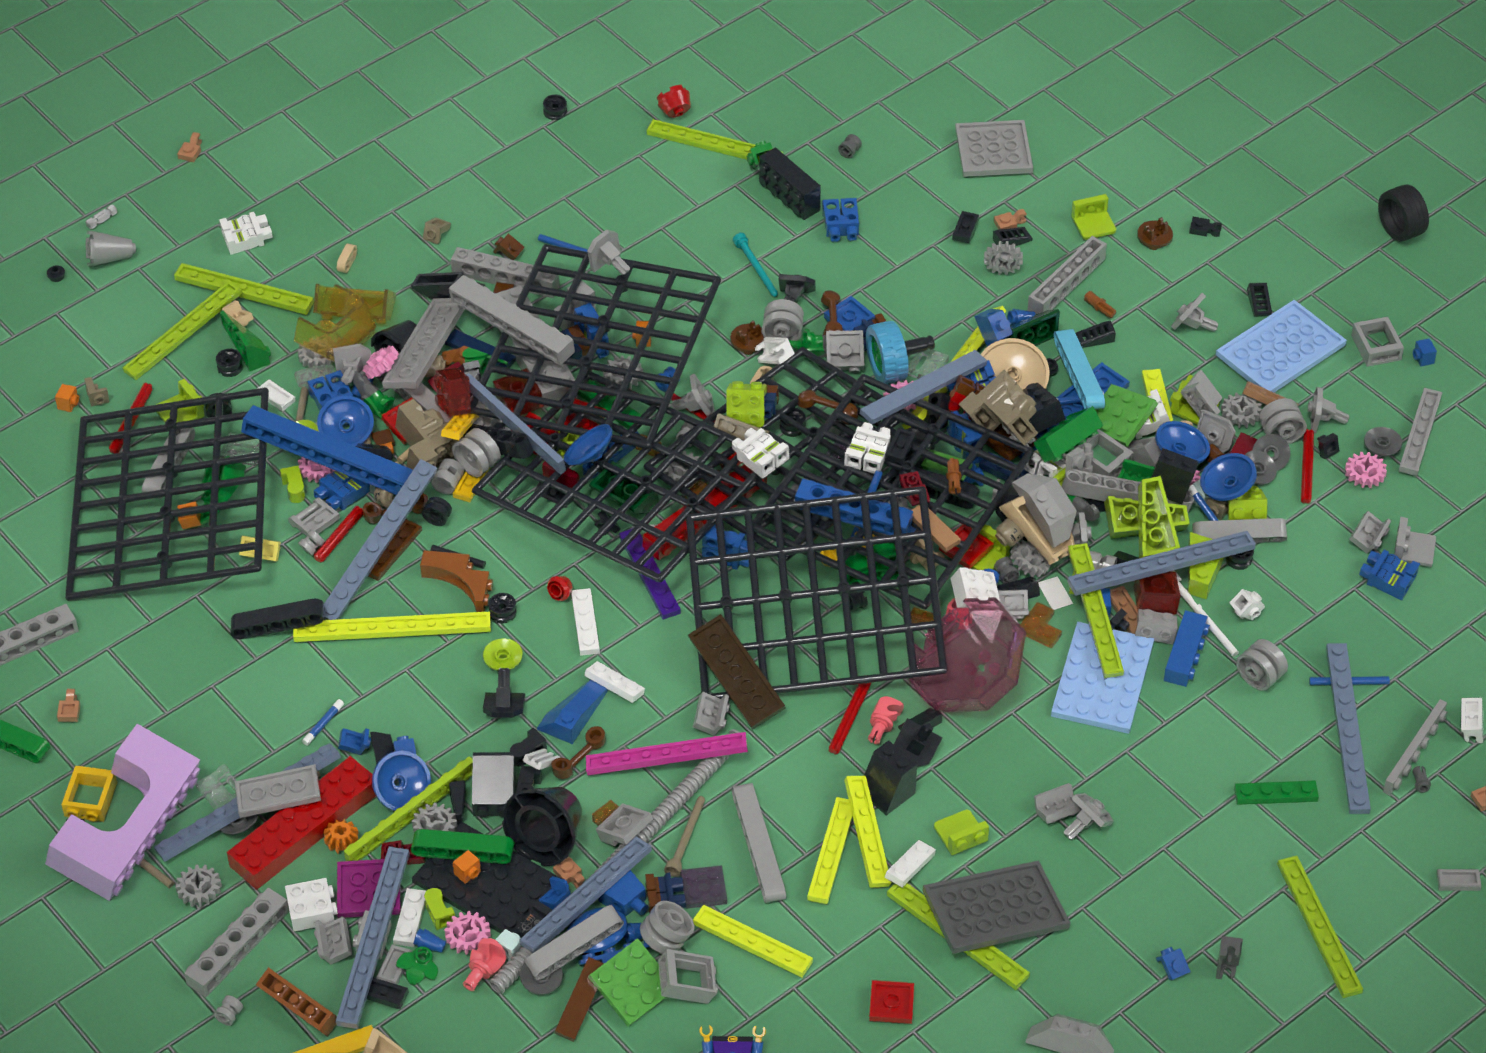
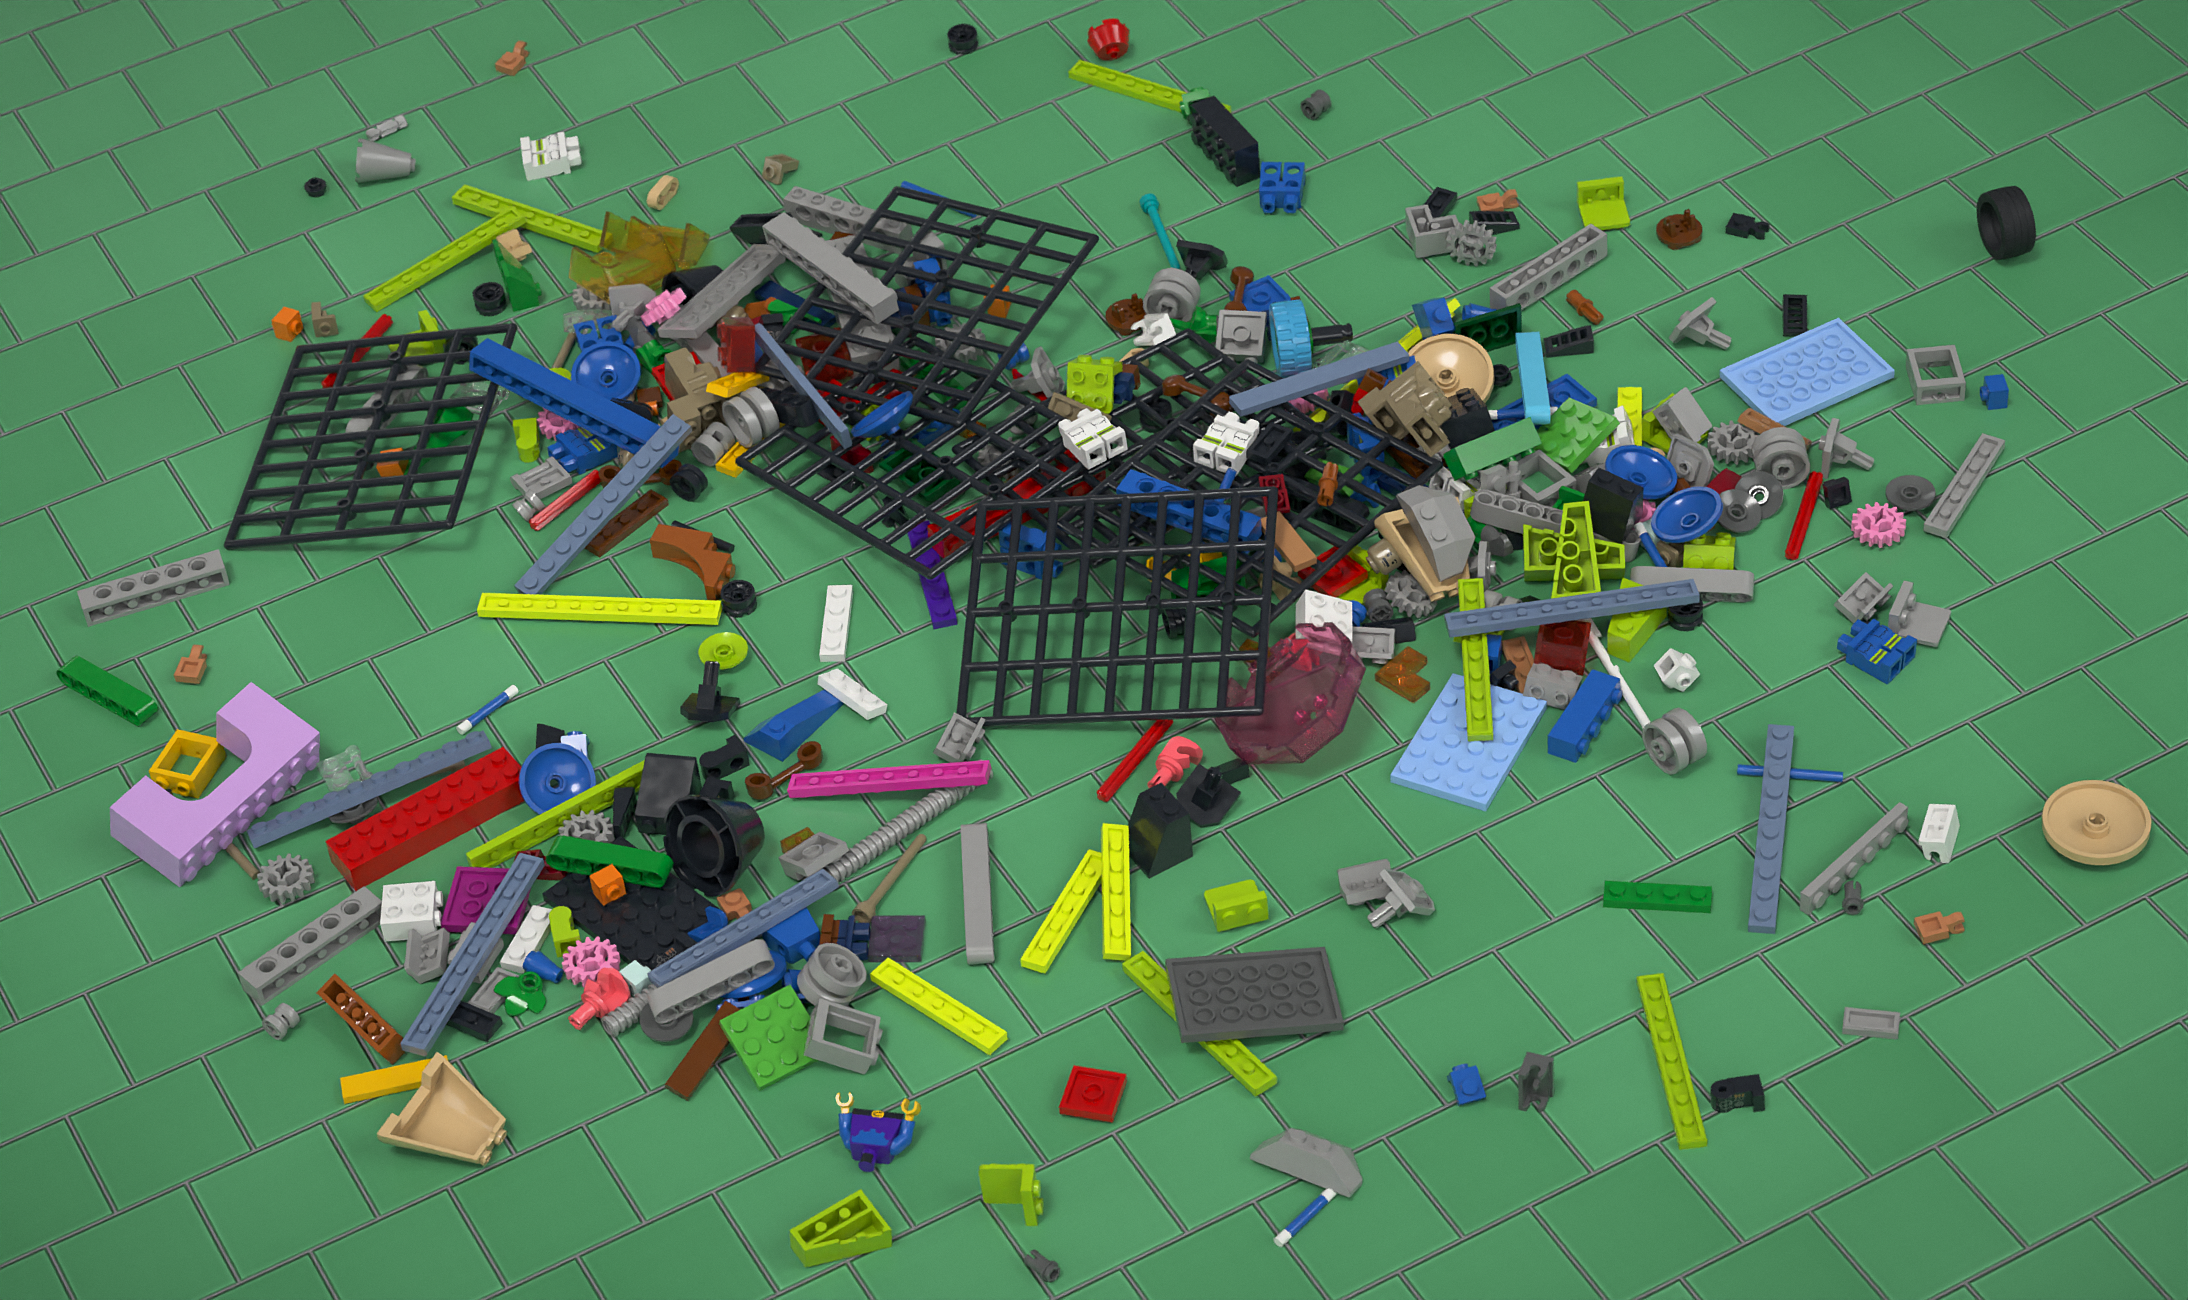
camera: 15 degrees right, 5 degrees down
black beam [230,598,324,639] -> none
light grey tile [235,764,321,818] -> none
light yellow plate [239,536,281,561] -> none
white tile [257,380,296,412] -> none
orange gear [324,818,359,854] -> none
blue bracket [338,728,371,755] -> none
reddish brown bracket [493,233,524,260] -> none
white tile [523,749,561,770] -> none
red cone [547,576,573,601] -> none
light grey piece [587,230,630,275] -> none
dark brown plate [688,614,786,730] -> none
white plate [885,840,936,887] -> none
light grey plate [955,120,1033,177] -> none
white sticker [1038,576,1073,610] -> none
none -> light grey brick [1405,204,1459,258]
none -> black leg [1711,1074,1765,1113]

